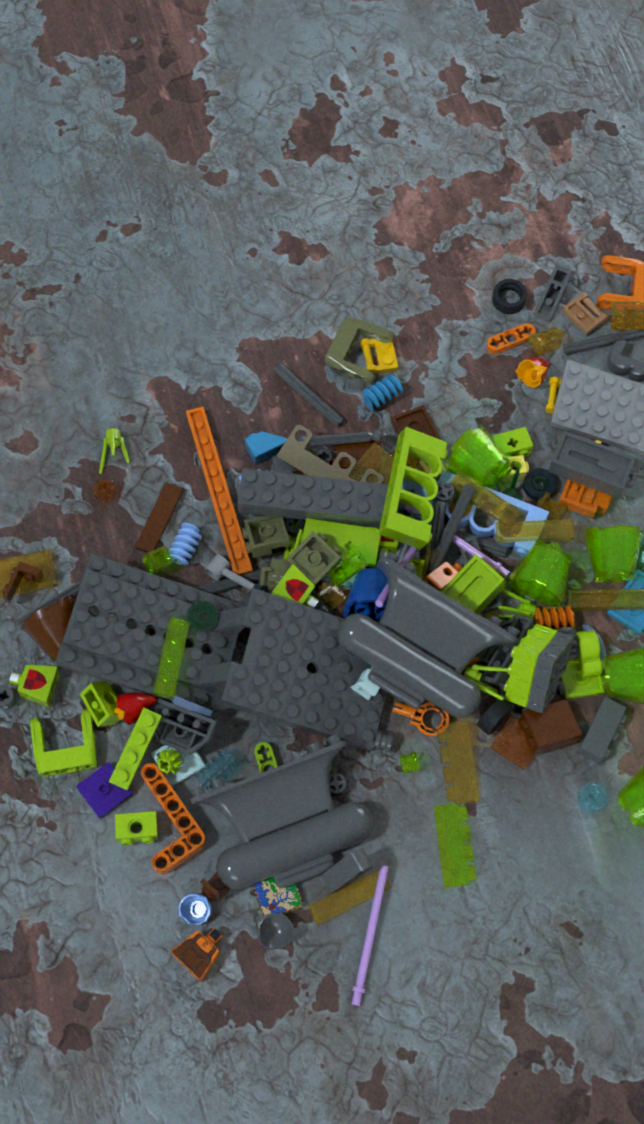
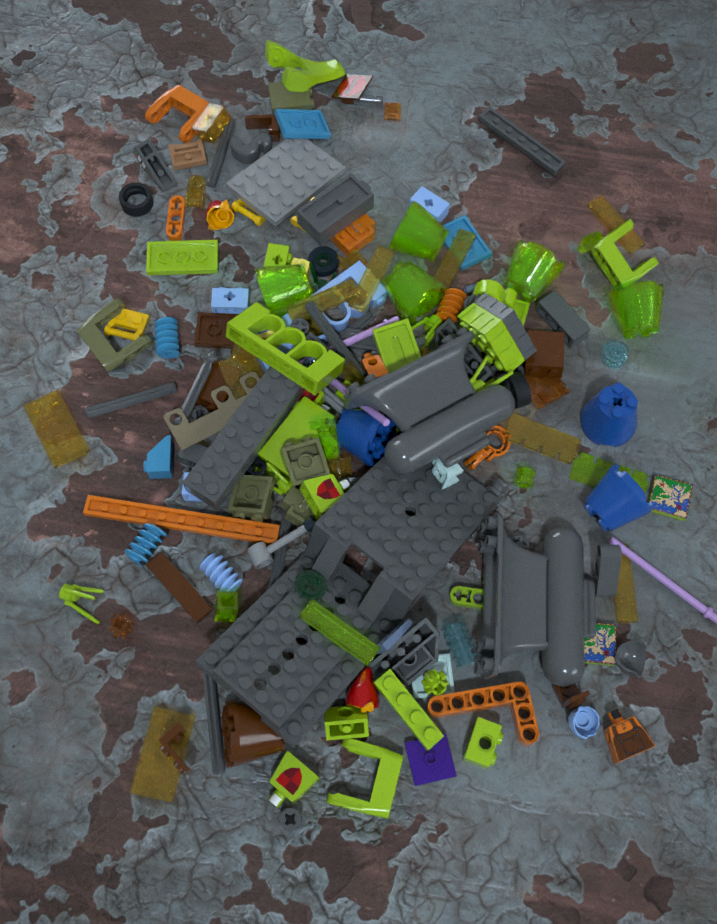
camera: 65 degrees left, 0 degrees up
none -> clear yellow plate [23,389,90,469]
none -> dark azure piece [124,523,168,567]
none -> lime plate [146,240,218,276]
none -> light blue brick [211,287,250,314]
none -> blue cone [581,383,638,447]
none -> blue cone [584,464,655,532]
none -> tile [648,474,693,521]

